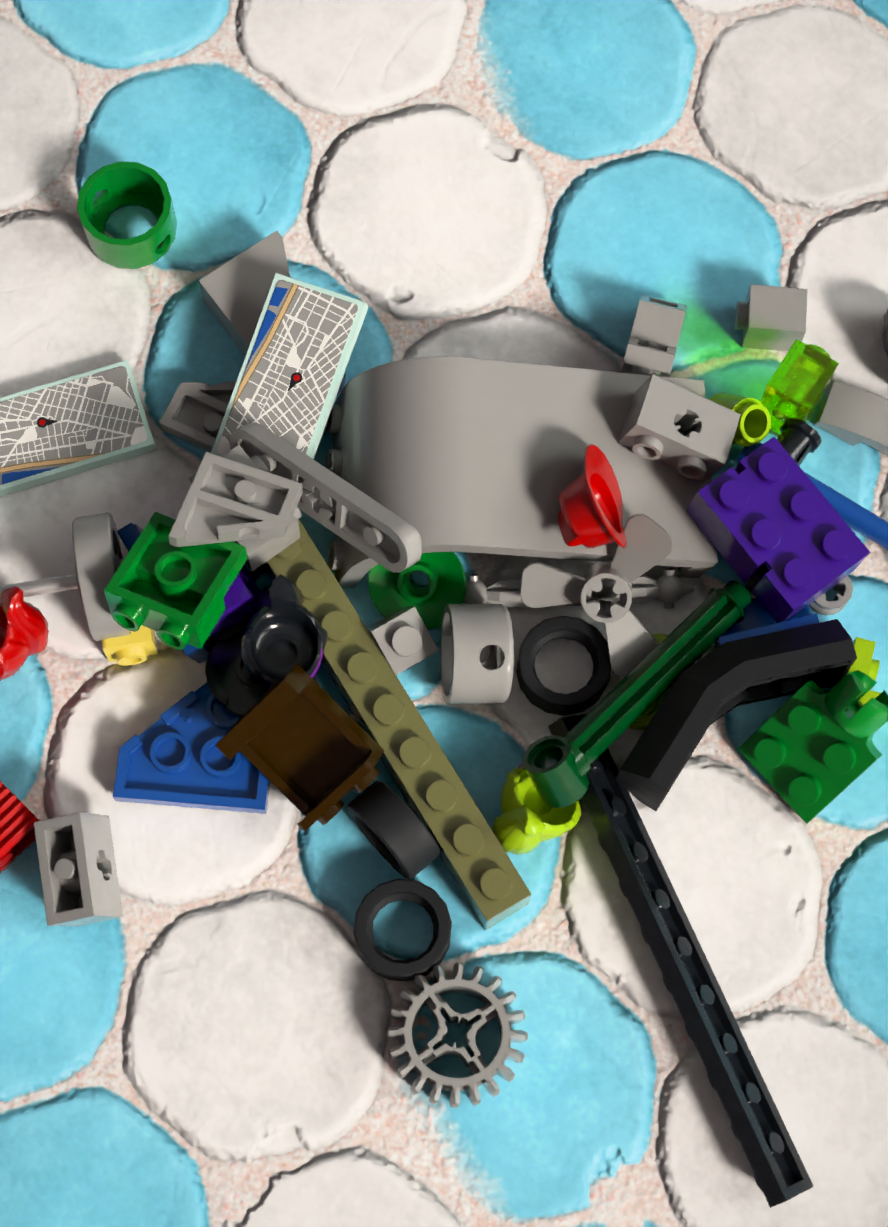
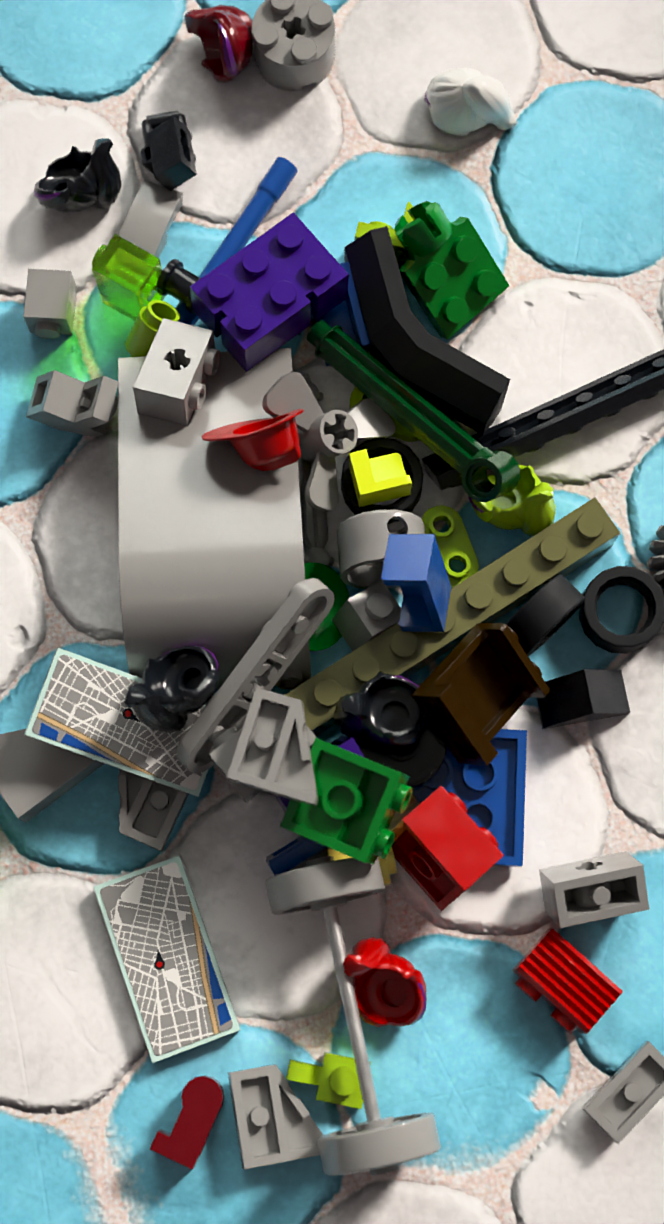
camera: 90 degrees left, 5 degrees up
none -> black hair [125,645,219,733]
none -> neon yellow panel [349,449,412,507]
none -> blue panel [381,534,451,632]
none -> red slope [392,785,504,912]
none -> lime plate [421,505,479,588]
none -> black slope [536,669,630,729]

